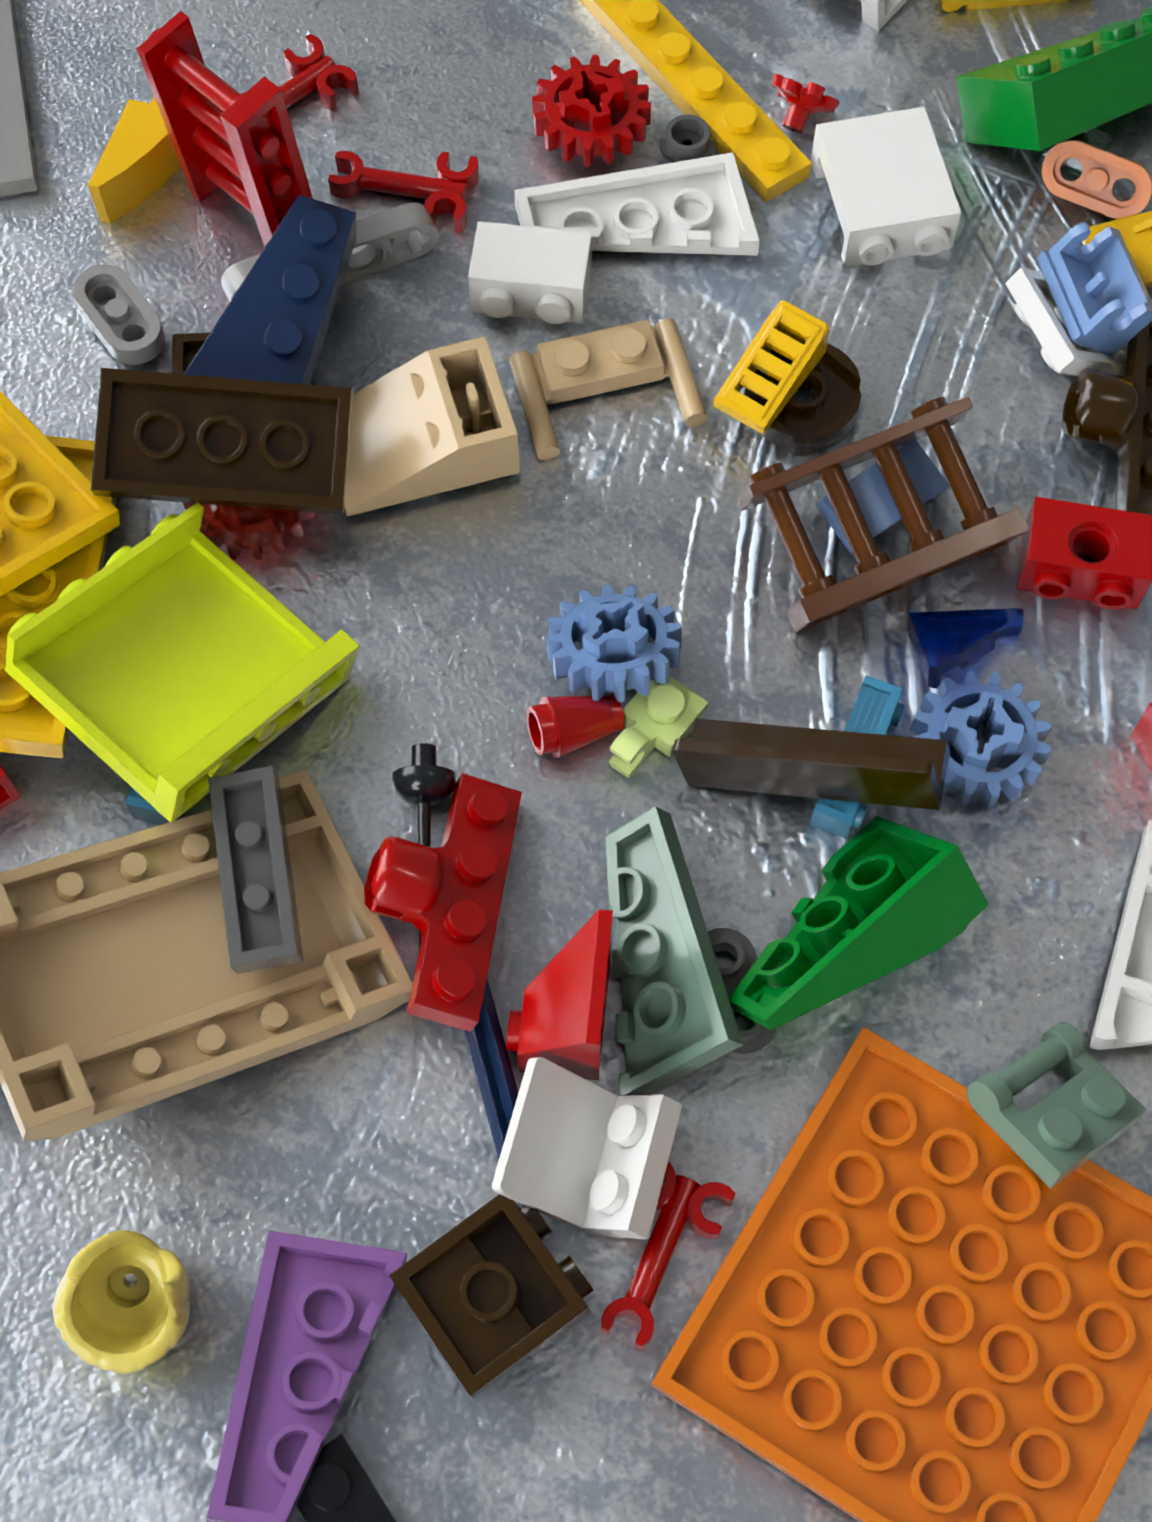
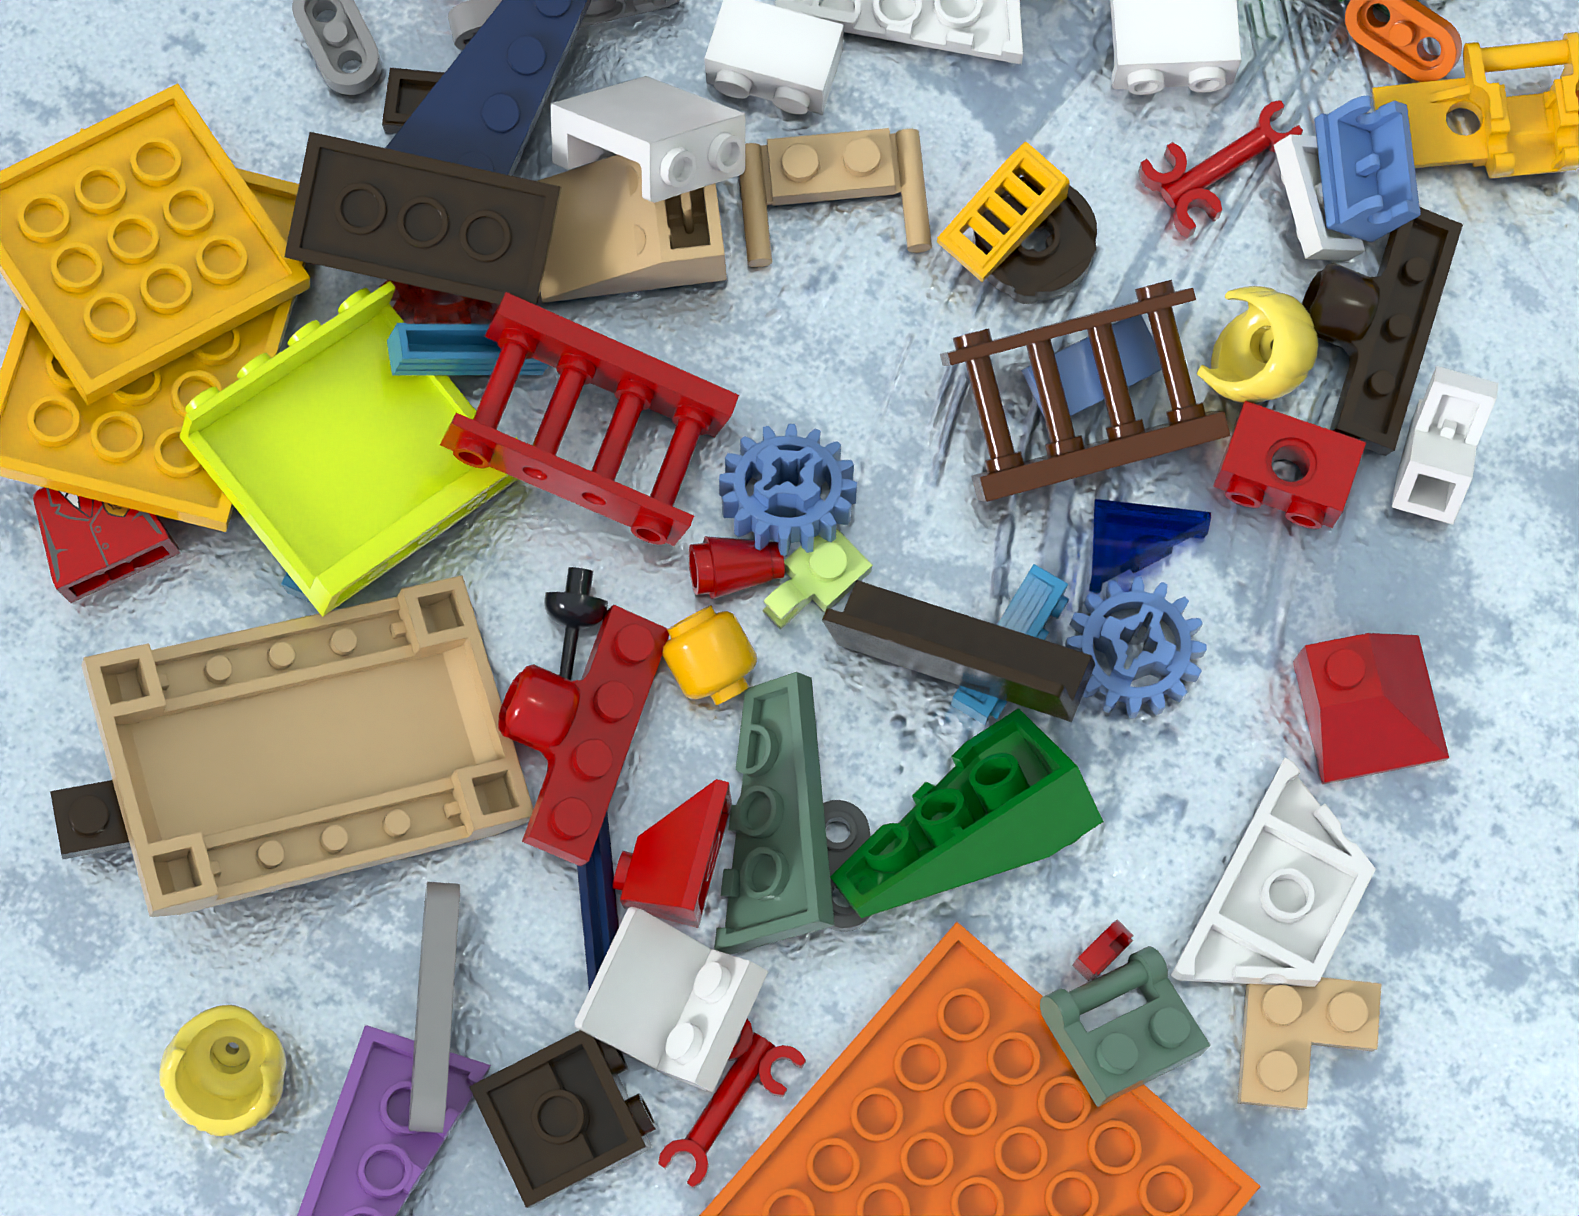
camera: 10 degrees right, 10 degrees up
dark grey plate [208,765,304,974] -> none
none -> dark azure piece [387,323,549,375]
none -> light grey beam [408,882,460,1133]
none -> red fence [440,292,739,546]
none -> white panel [551,76,745,203]
none -> yellow head [662,605,758,705]
none -> red tile [1072,919,1134,981]
none -> red bar [1138,100,1303,238]
none -> light yellow piece [1197,286,1318,404]

